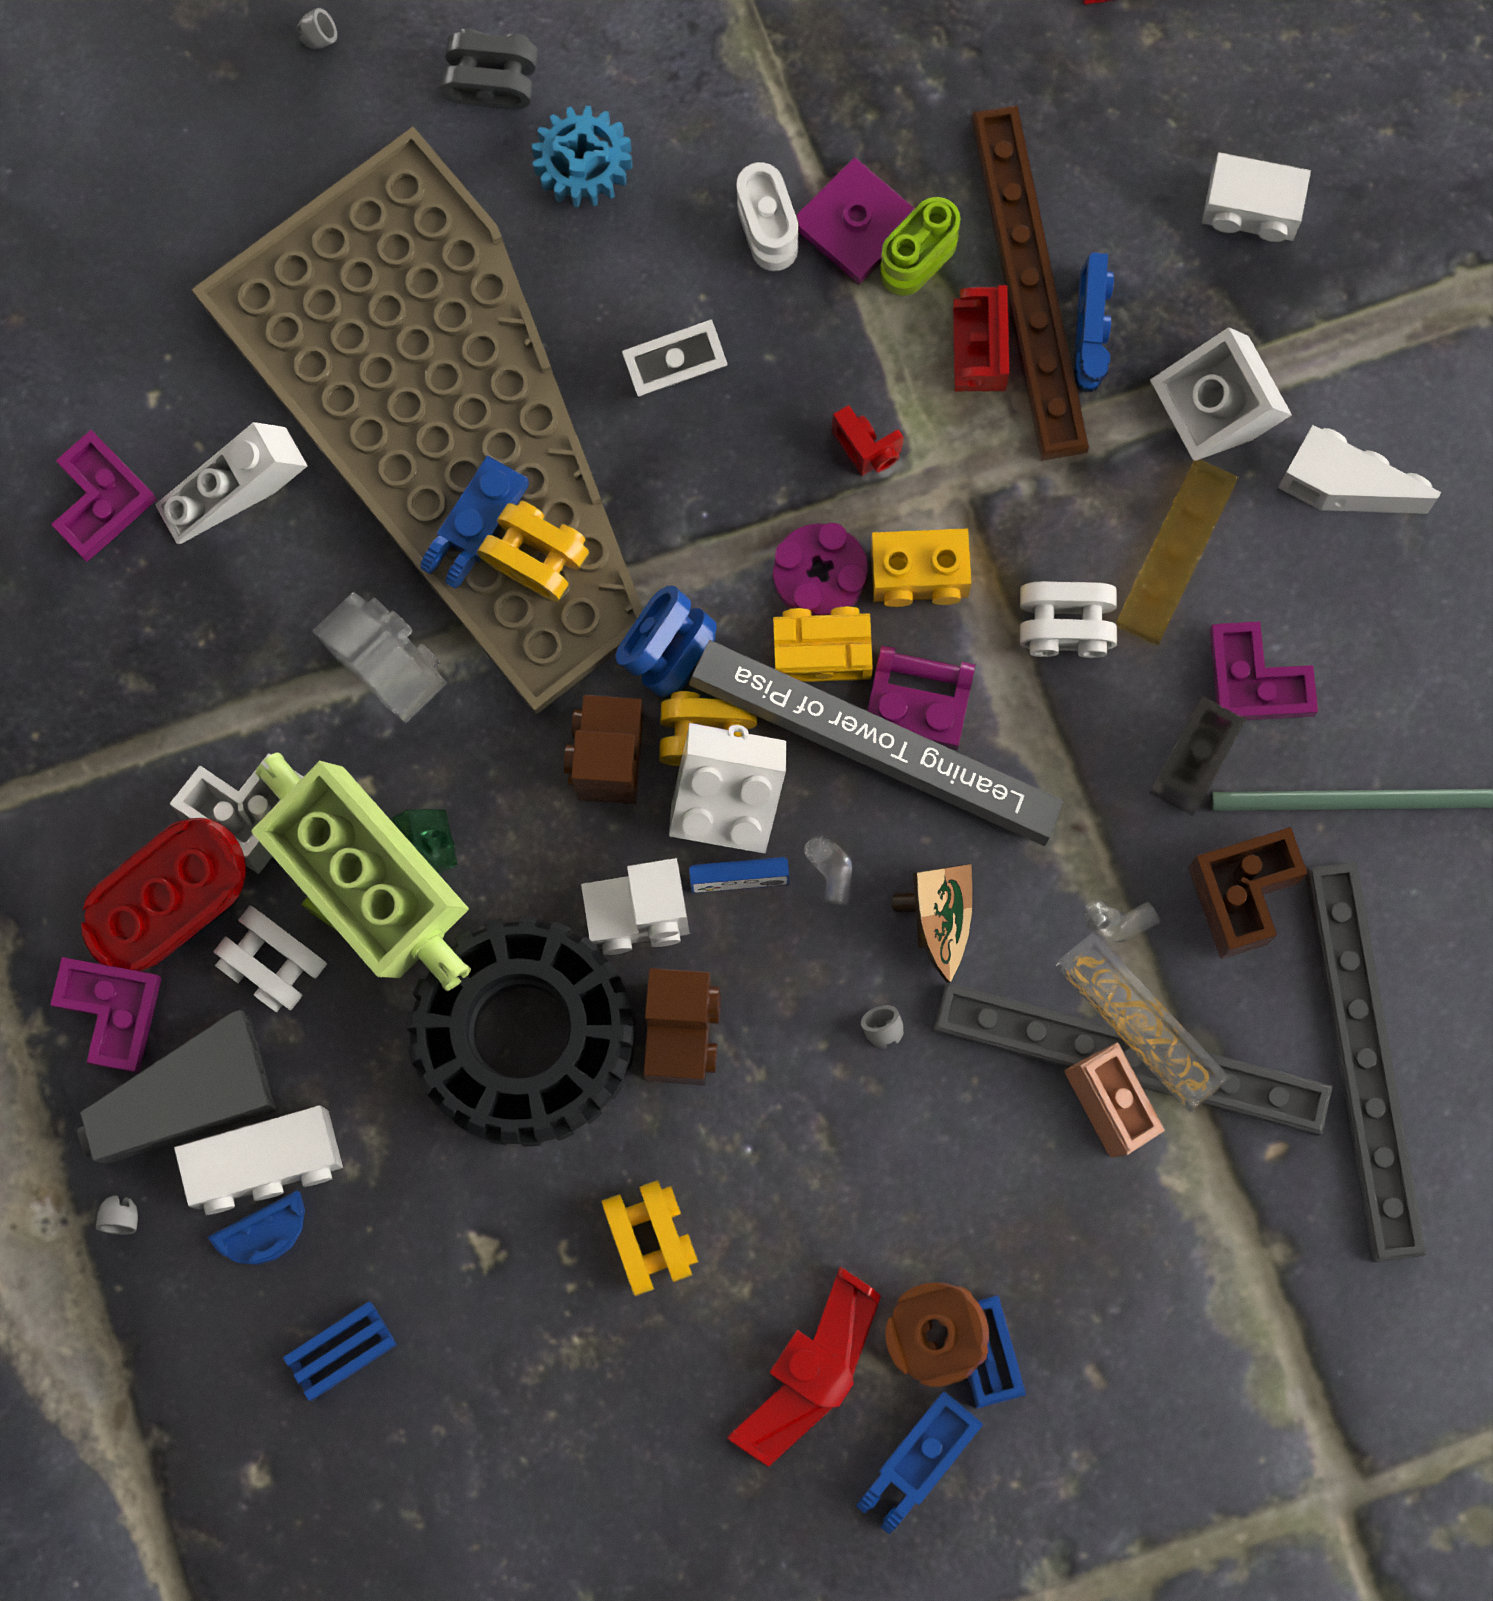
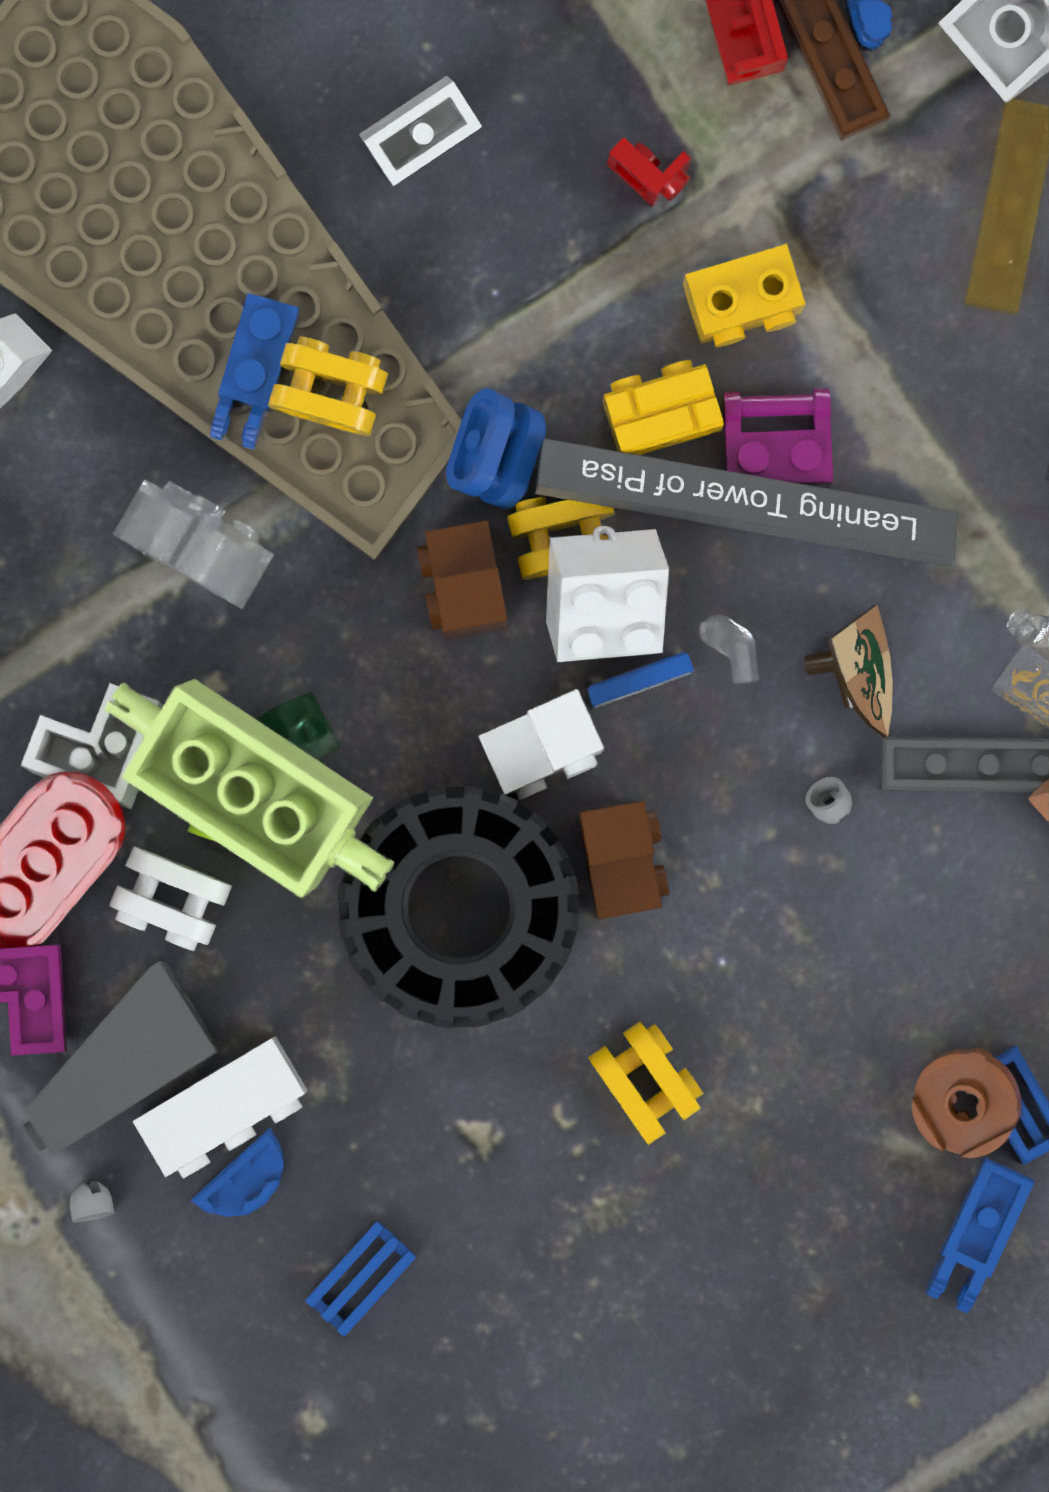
camera: 25 degrees left, 10 degrees up
red plate [727,1266,881,1467] -> none
magenta plate [773,522,868,616] -> none
white brick [1020,582,1117,658] -> none

